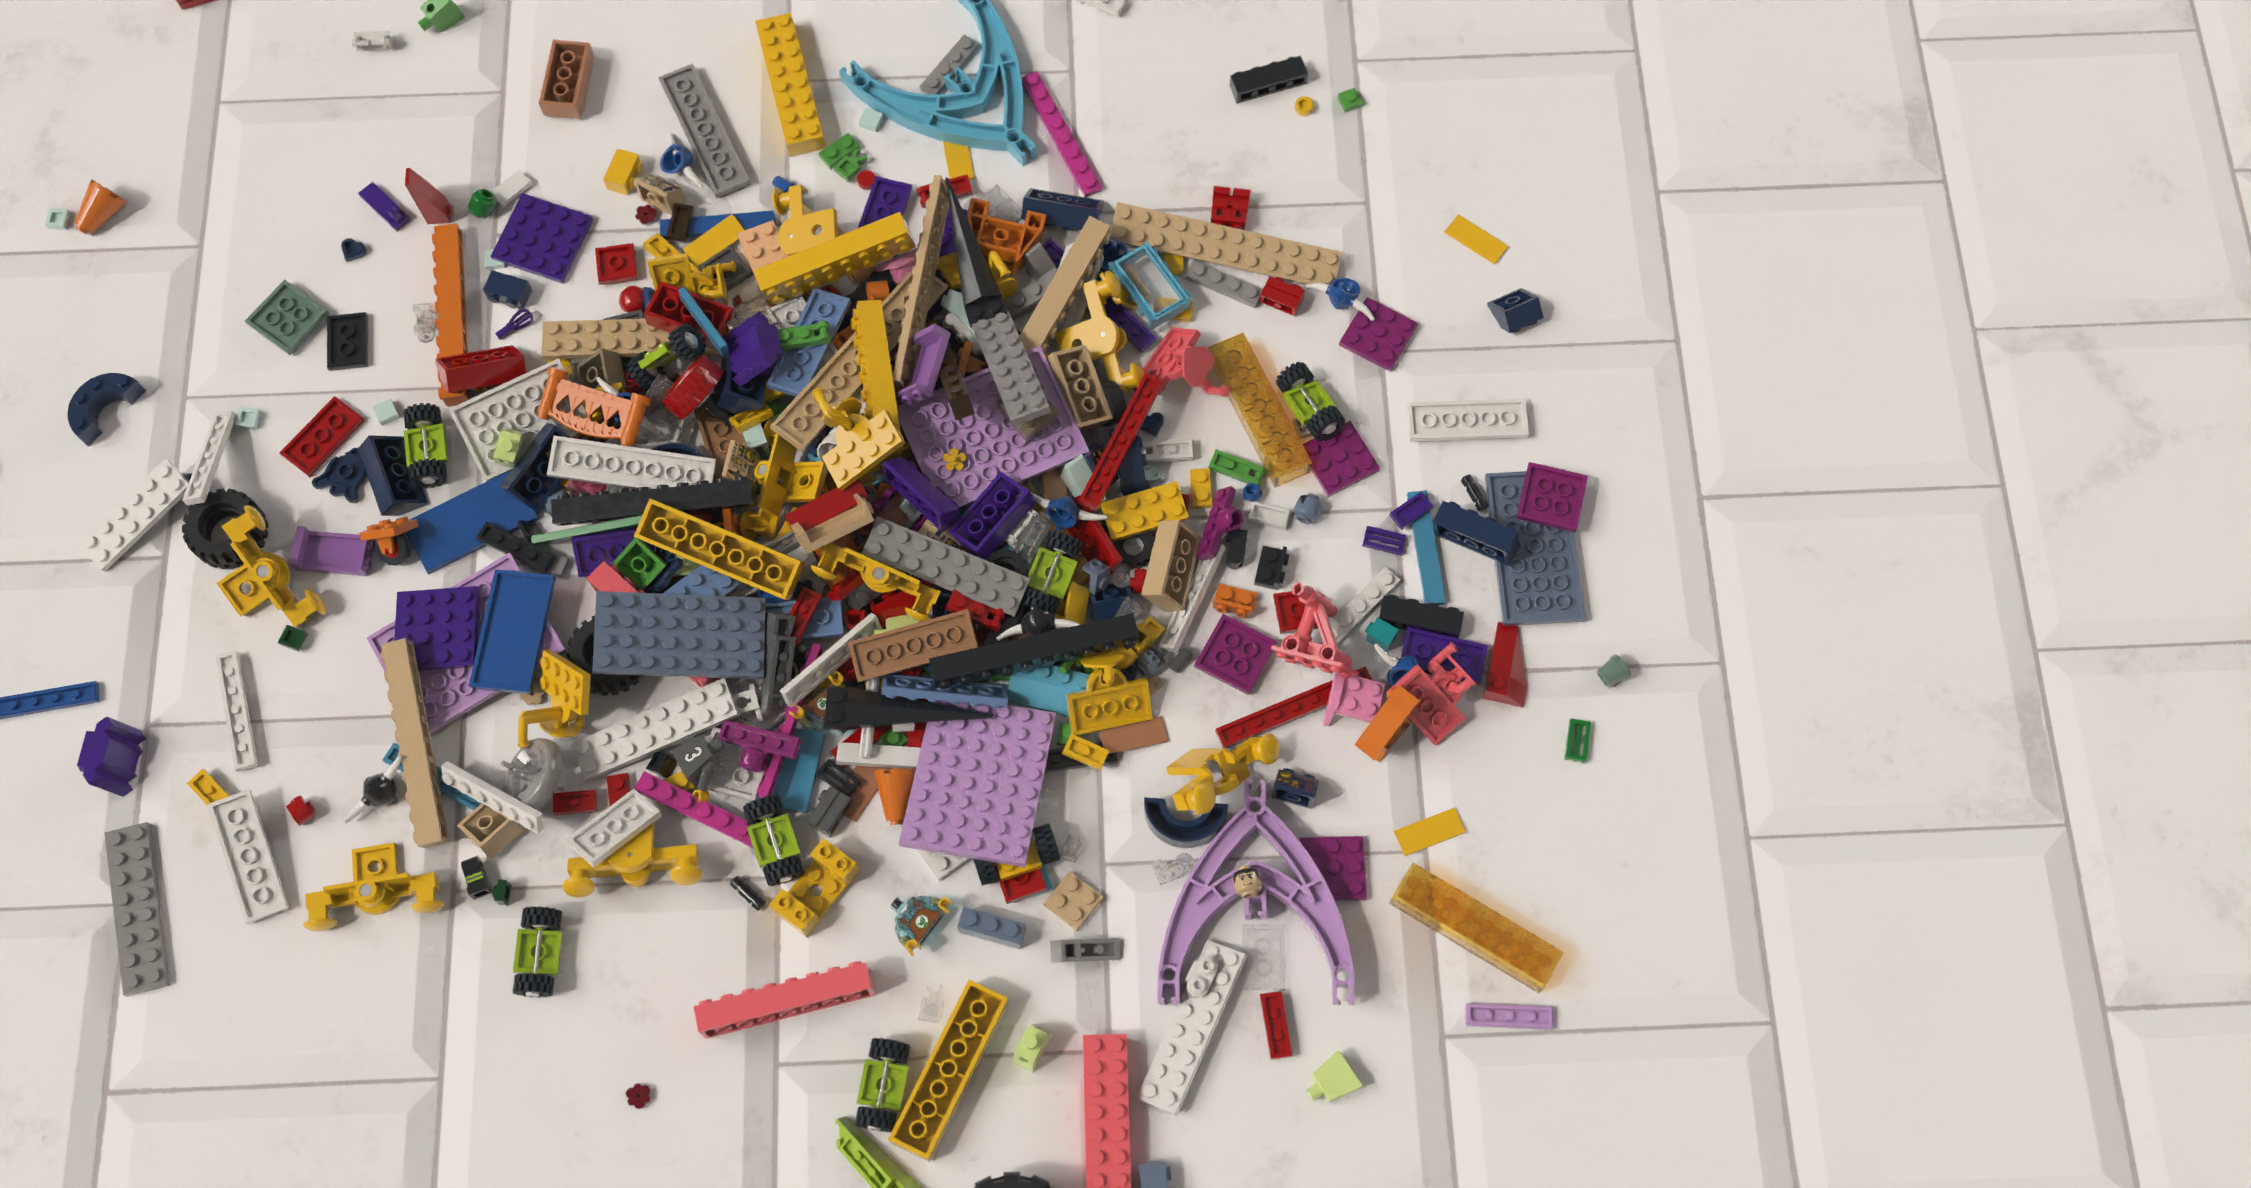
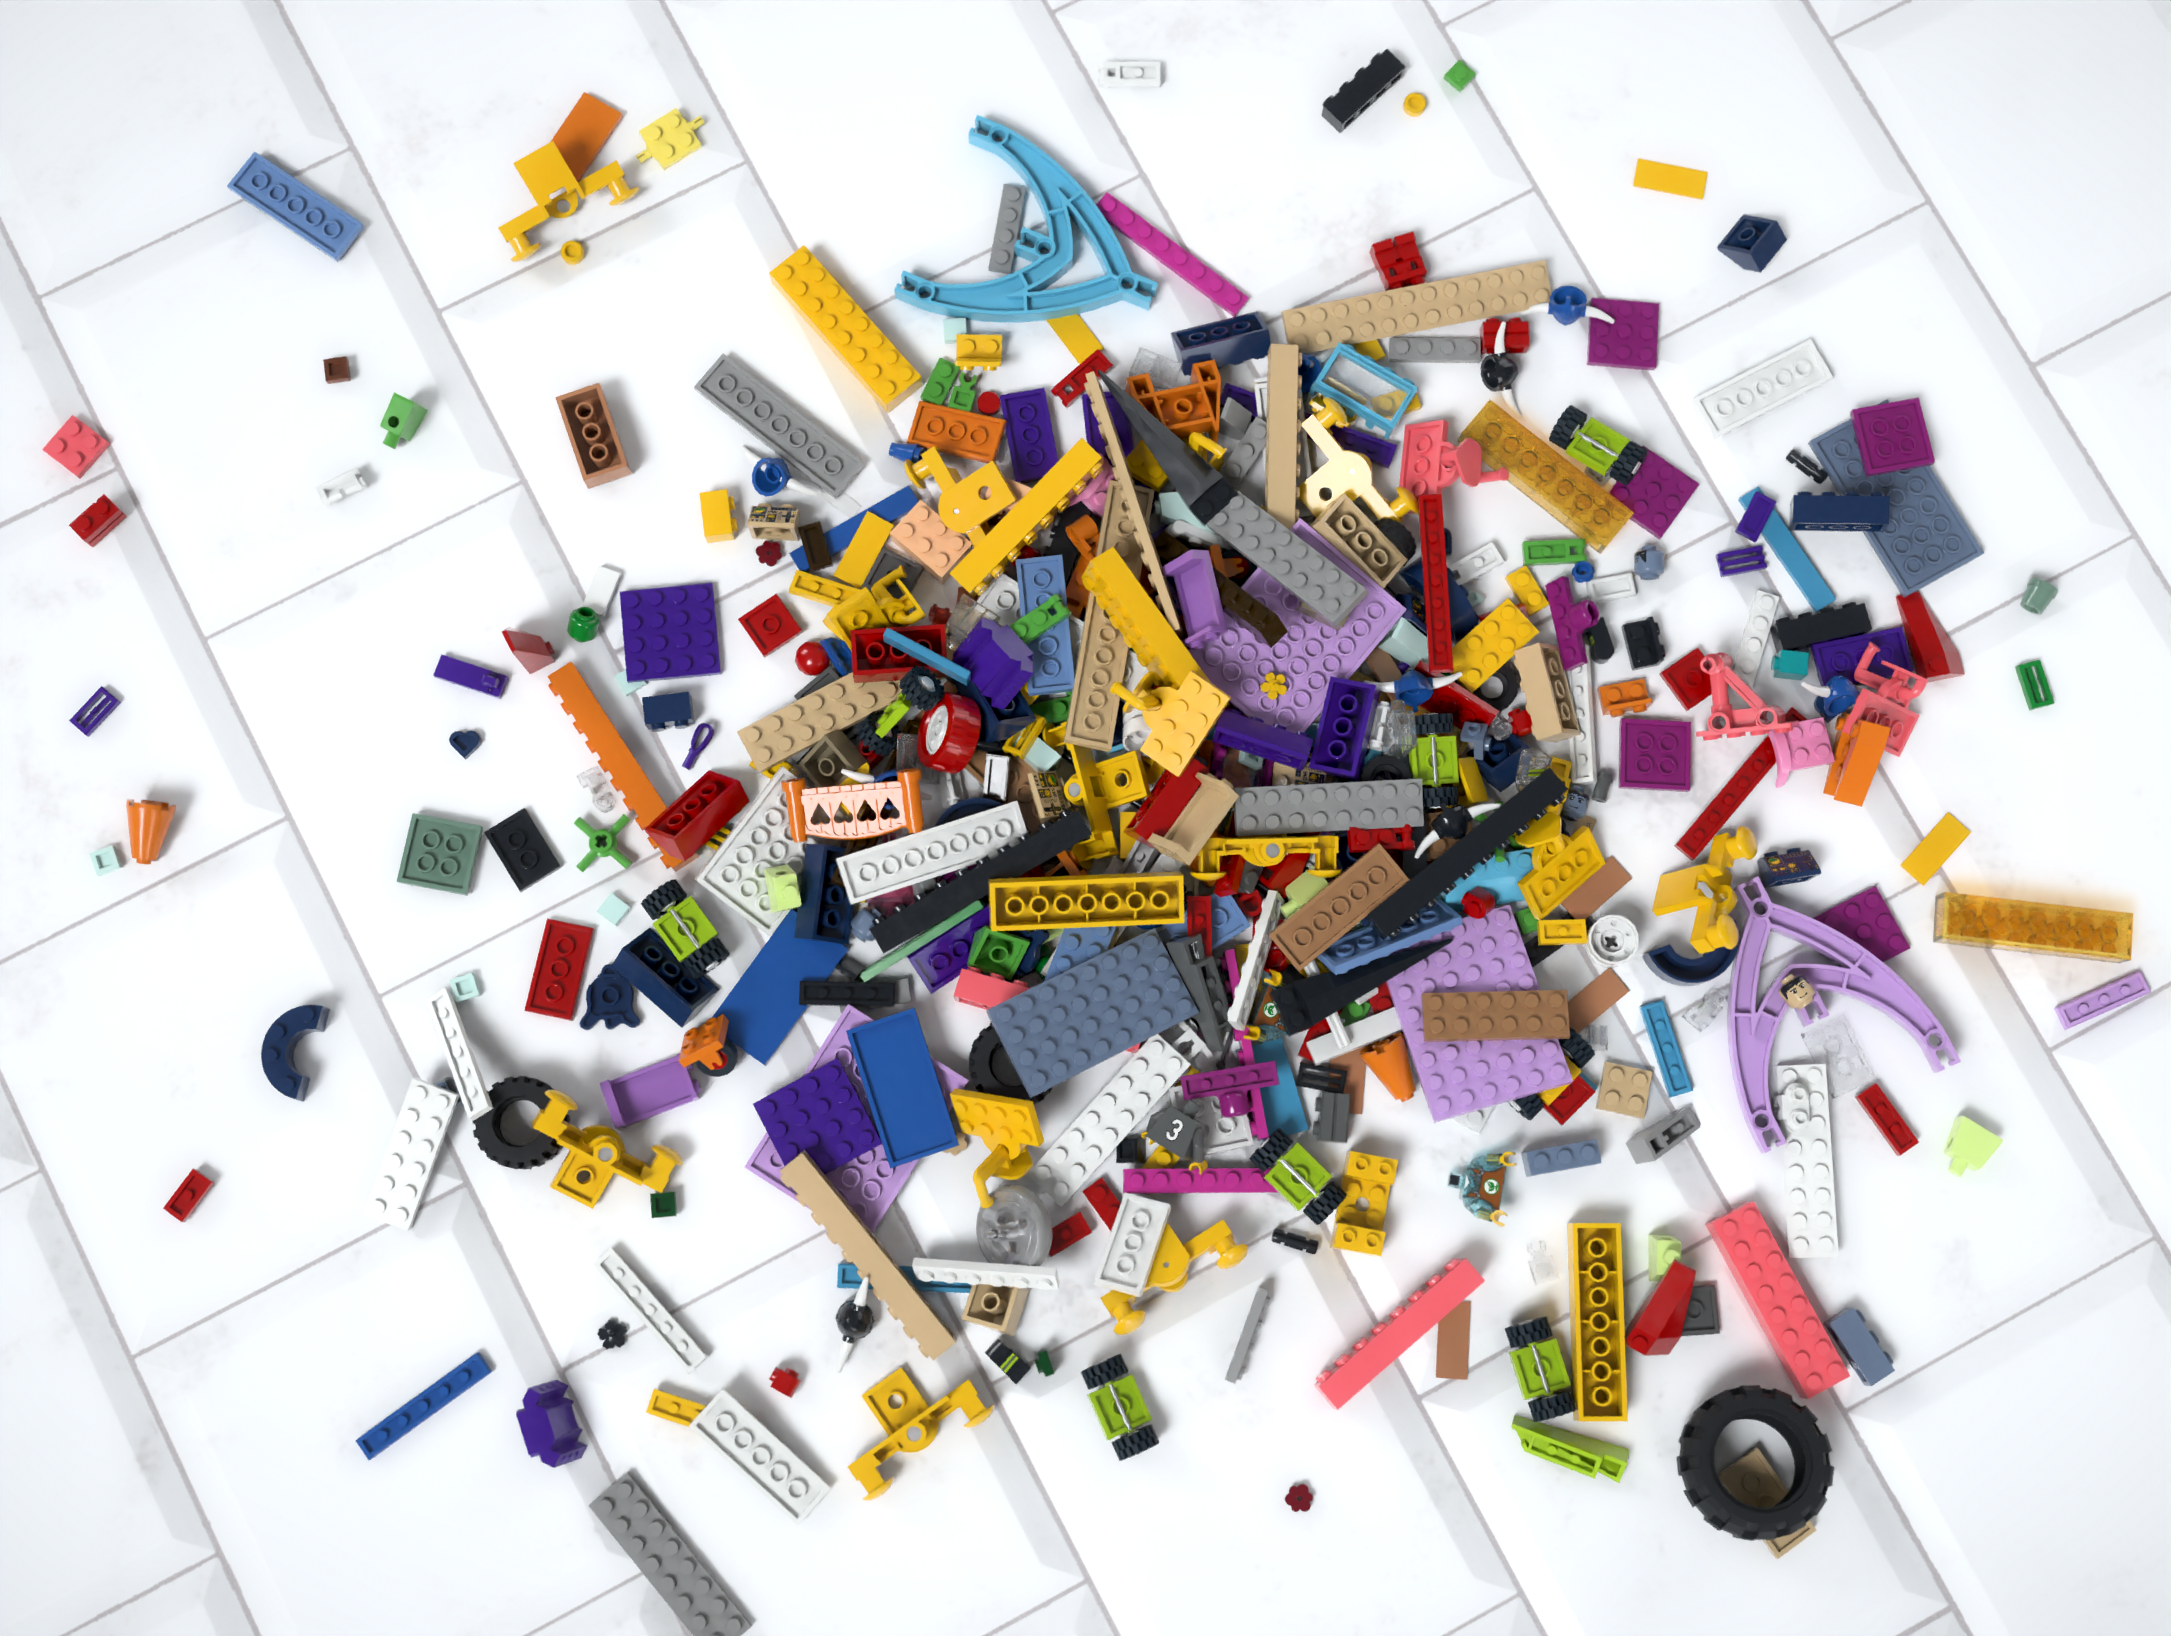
camera: 30 degrees left, 10 degrees up
none -> dark purple tile [69,686,121,737]
none -> bright green bar [574,814,633,872]
none -> black plant [597,1320,627,1349]
none -> orange tile [906,401,1007,464]
none -> yellow bracket [955,334,1002,371]
none -> tile [983,752,1011,803]
none -> light grey plate [1224,1288,1271,1384]
none -> medium nougat plate [1421,990,1570,1042]
none -> nougat piece [1436,1301,1471,1380]
none -> red plate [1461,886,1495,919]
none -> black helmet [1480,322,1521,418]
none -> nougat piece [1568,968,1629,1034]
none -> white wheel [1584,915,1639,968]
none -> red wedge [1625,1259,1696,1356]
none -> dark azure tile [1639,1000,1693,1098]
none -> dark grey tile [1681,1285,1720,1336]

